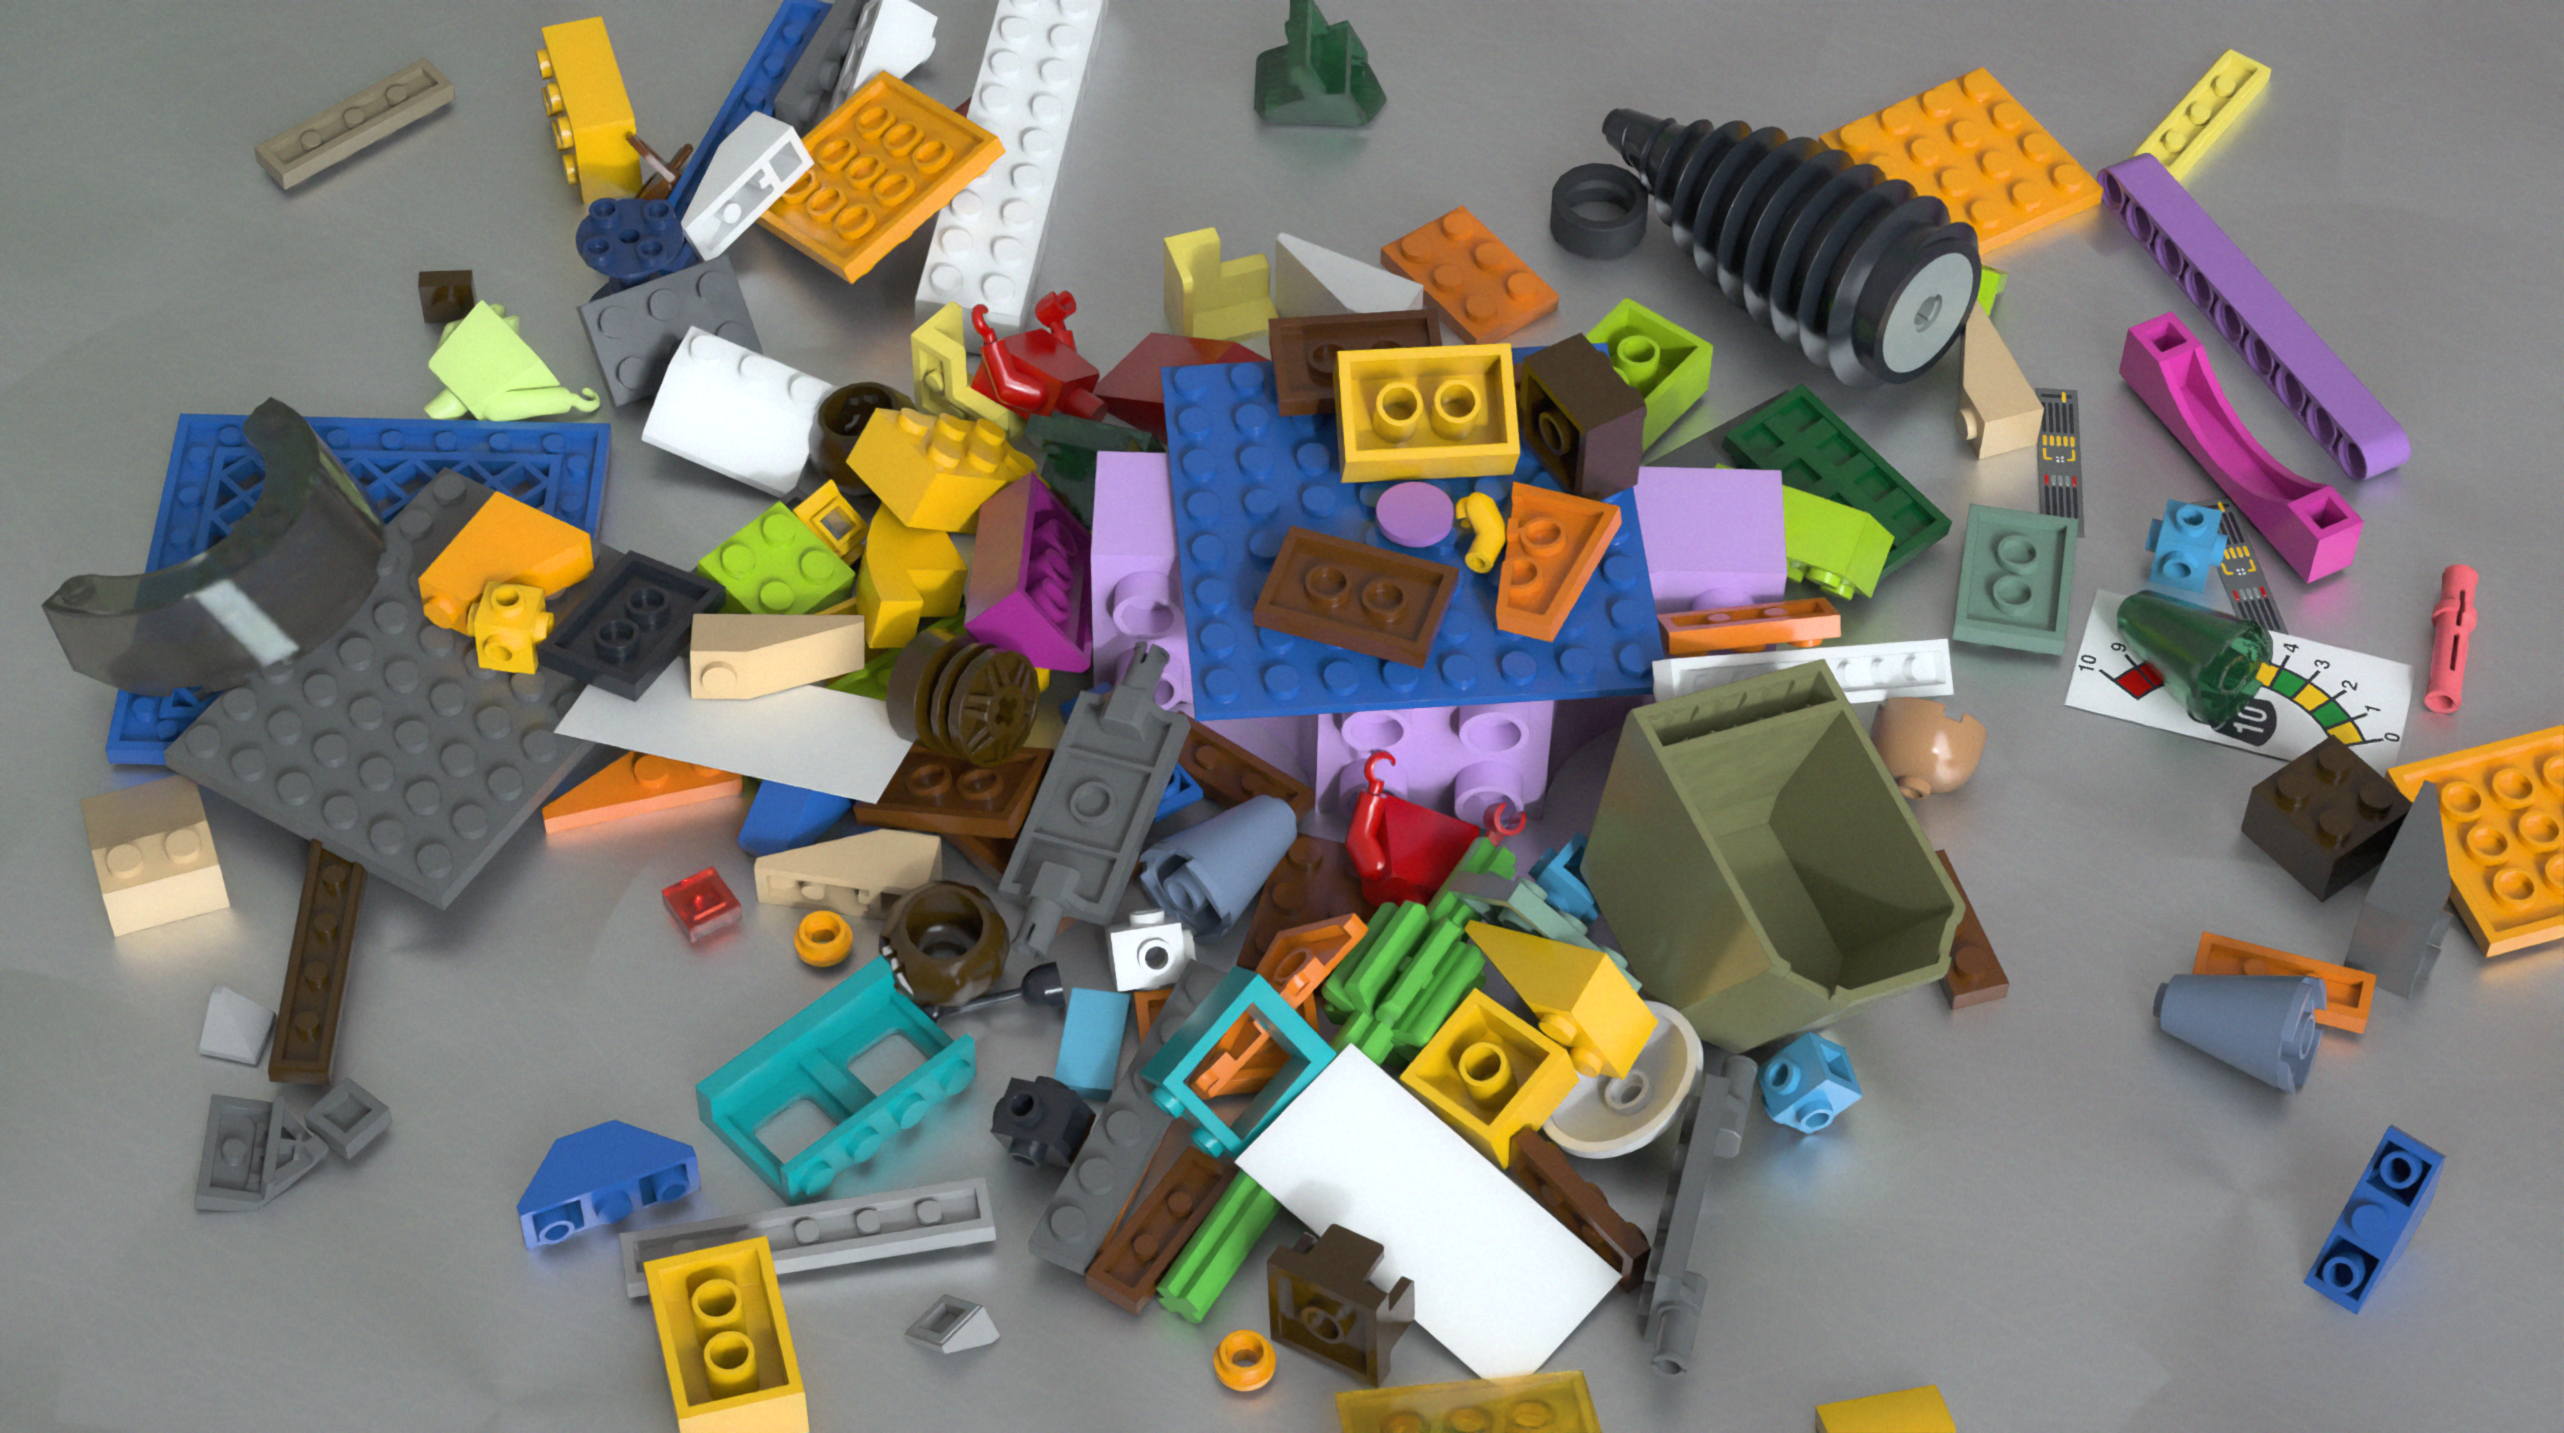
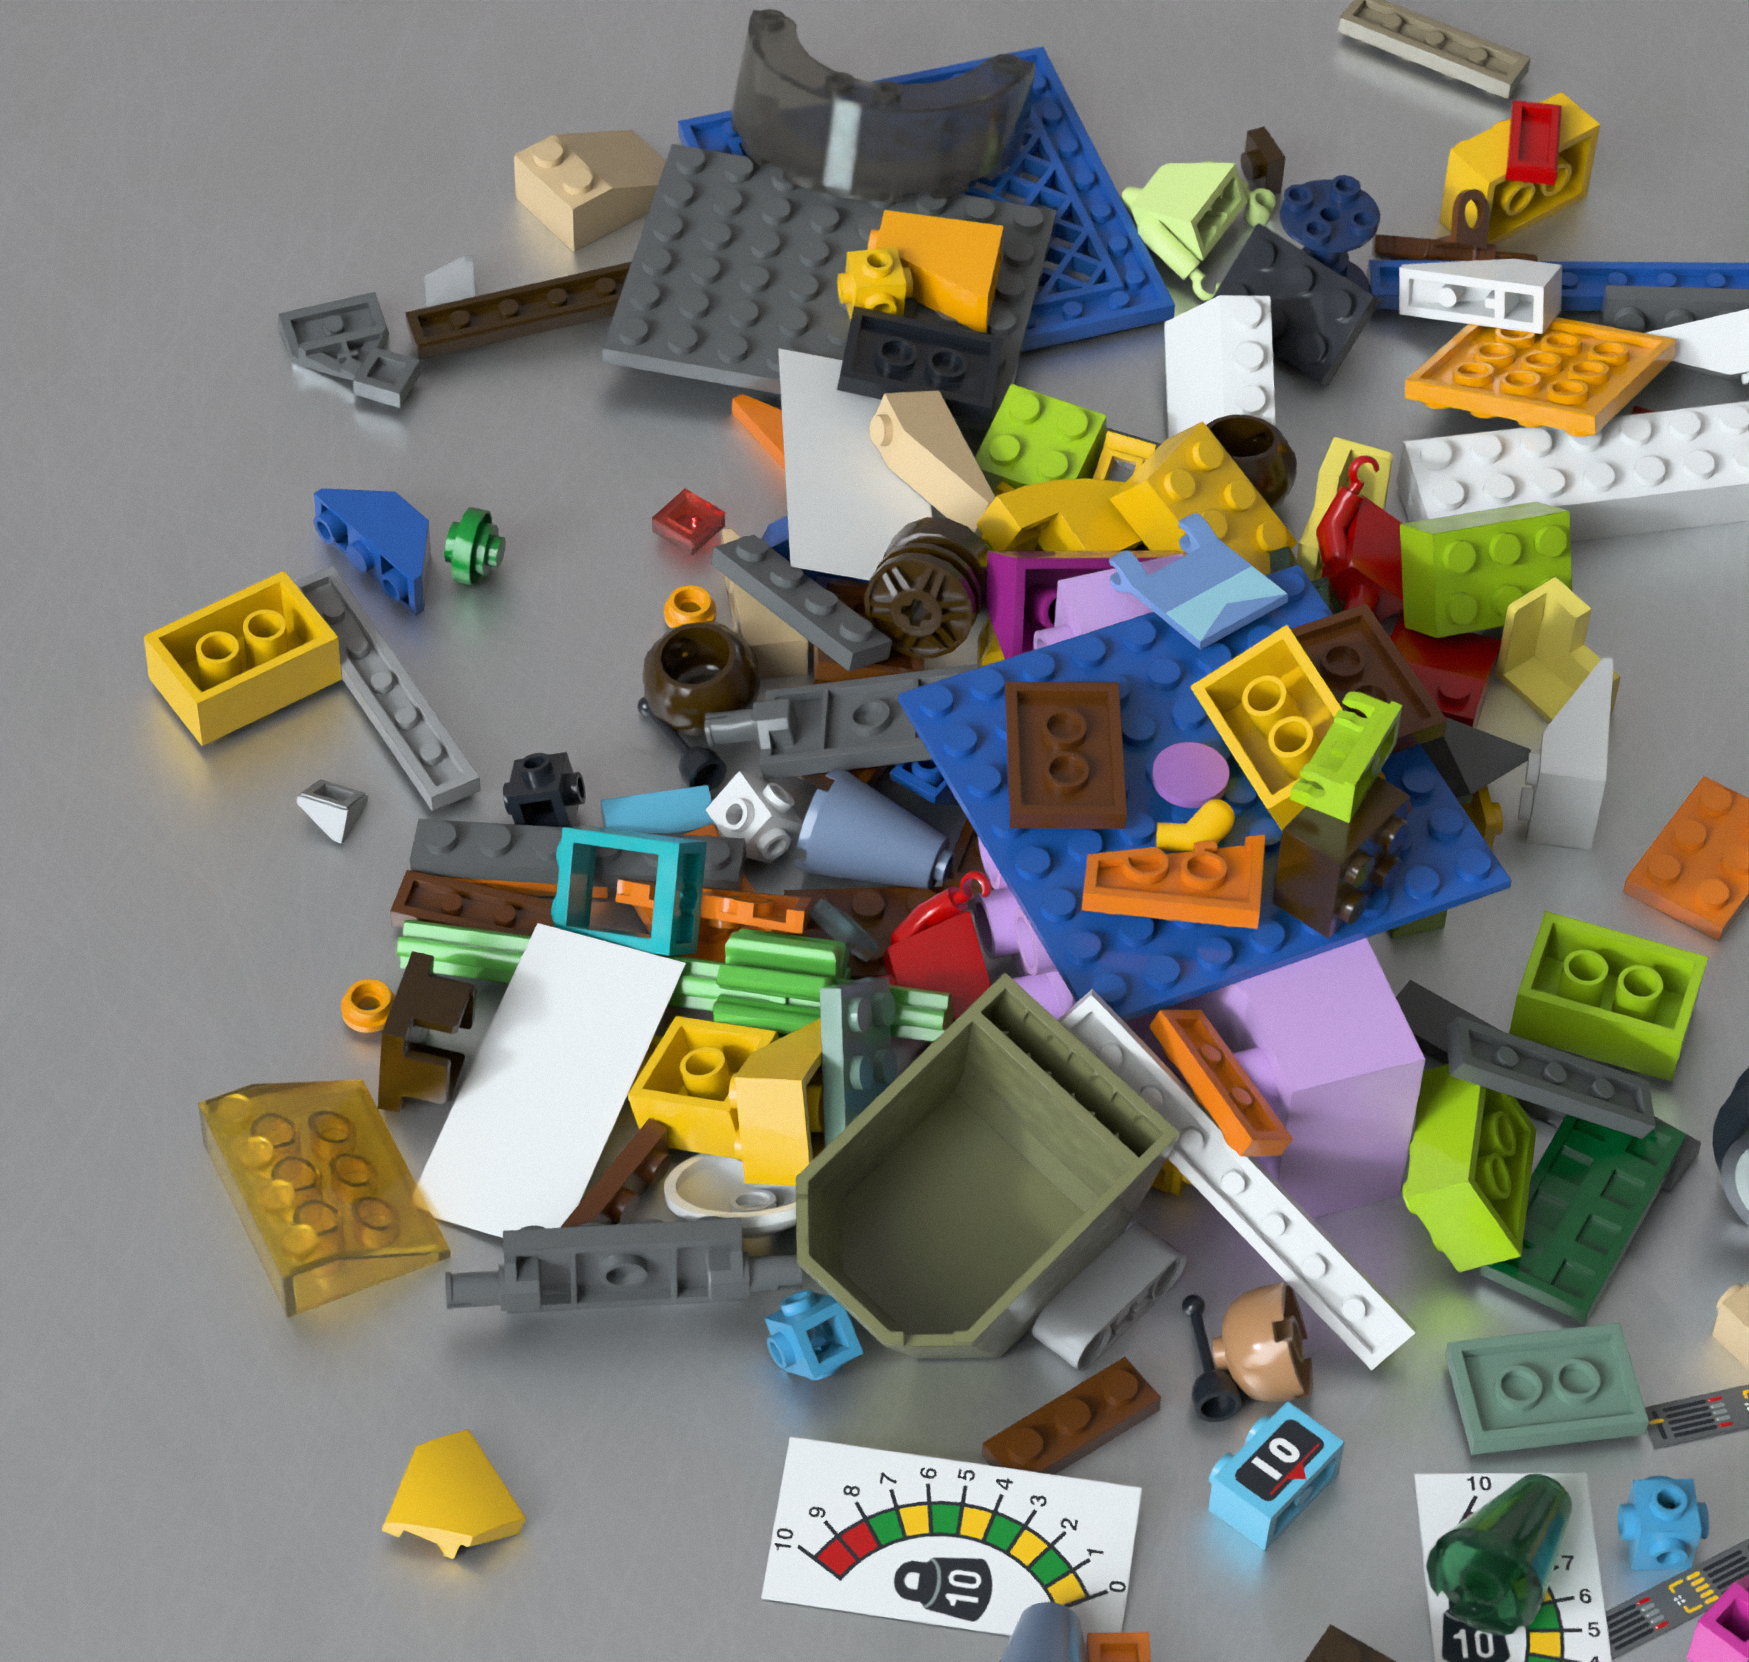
camera: 70 degrees right, 0 degrees up
teal window [695,955,976,1207] -> none
none -> green plate [444,507,506,585]
none -> dark grey plate [711,535,892,672]
none -> white sticker [761,1436,1142,1647]
none -> clear light blue tile [808,899,879,962]
none -> medium blue flag [1109,513,1288,650]
none -> black hinge [1182,1294,1242,1422]
none -> medium azure brick [1208,1401,1345,1551]
none -> lime hinge [1290,692,1402,823]
none -> lime brick [1400,502,1573,638]
none -> dark grey plate [1445,1017,1656,1139]
none -> red tile [1505,100,1562,186]

